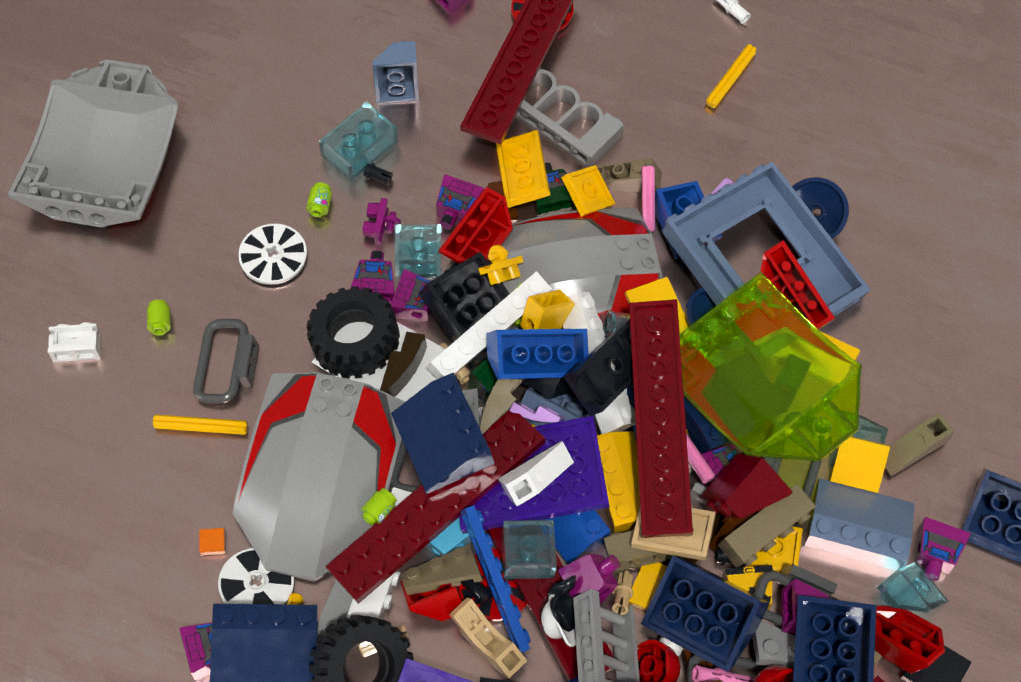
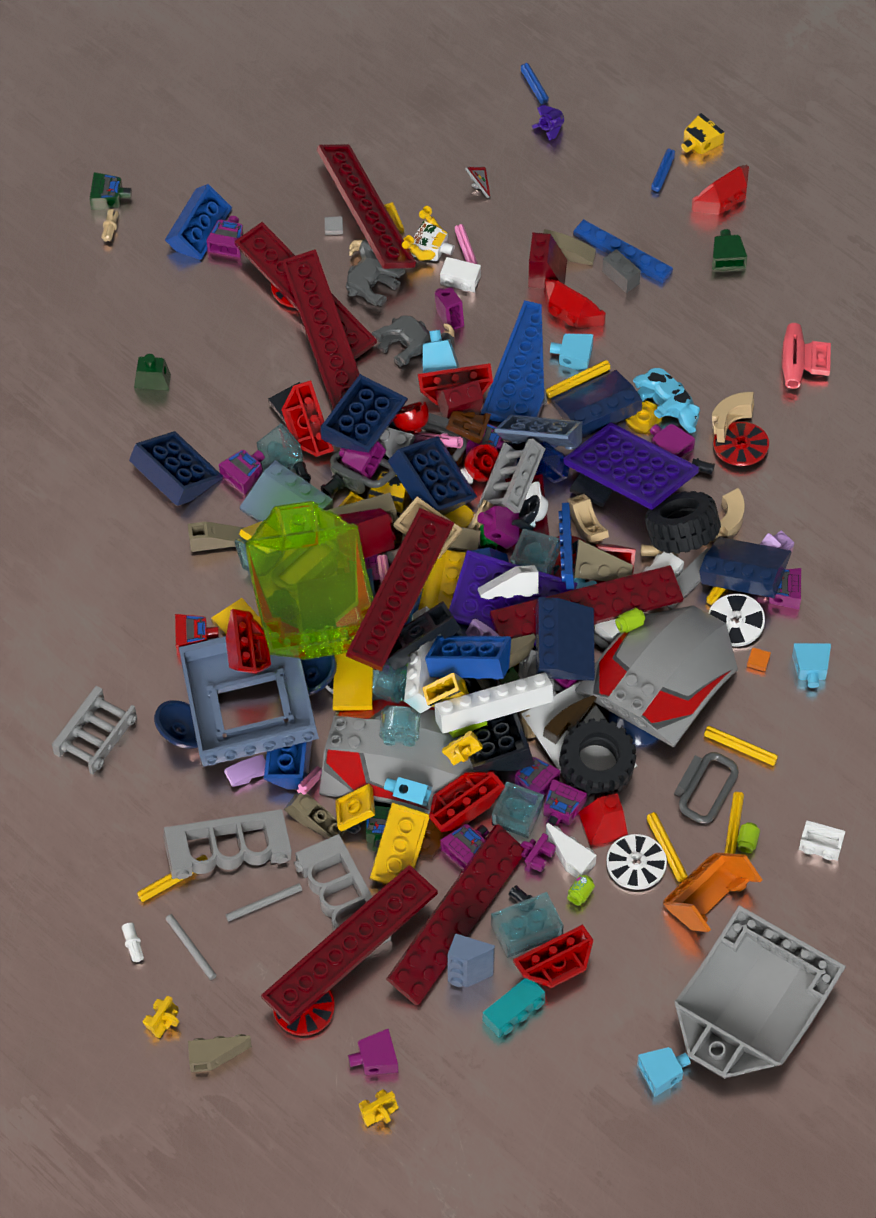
camera: 155 degrees left, 5 degrees down
none -> light grey fence [52,686,137,775]
none -> light grey fence [163,809,292,879]
none -> light grey bar [166,914,216,980]
none -> red torso [175,614,219,655]
none -> light grey bar [225,883,302,922]
none -> black pin [294,461,311,483]
none -> black bush [320,475,345,498]
none -> clear light blue brick [379,706,421,747]
none -> medium azure torso [384,777,433,806]
none -> dark red plate [386,824,524,1006]
none -> teal brick [482,978,545,1038]
none -> red wedge [513,924,593,988]
none -> white slope [546,823,597,878]
none -> red slope [578,793,628,848]
none -> medium azure torso [637,1047,690,1097]
none -> yellow axle [647,812,688,882]
none -> orange windscreen [663,853,763,932]
none -> yellow axle [725,791,744,854]
none -> medium azure torso [792,643,831,688]

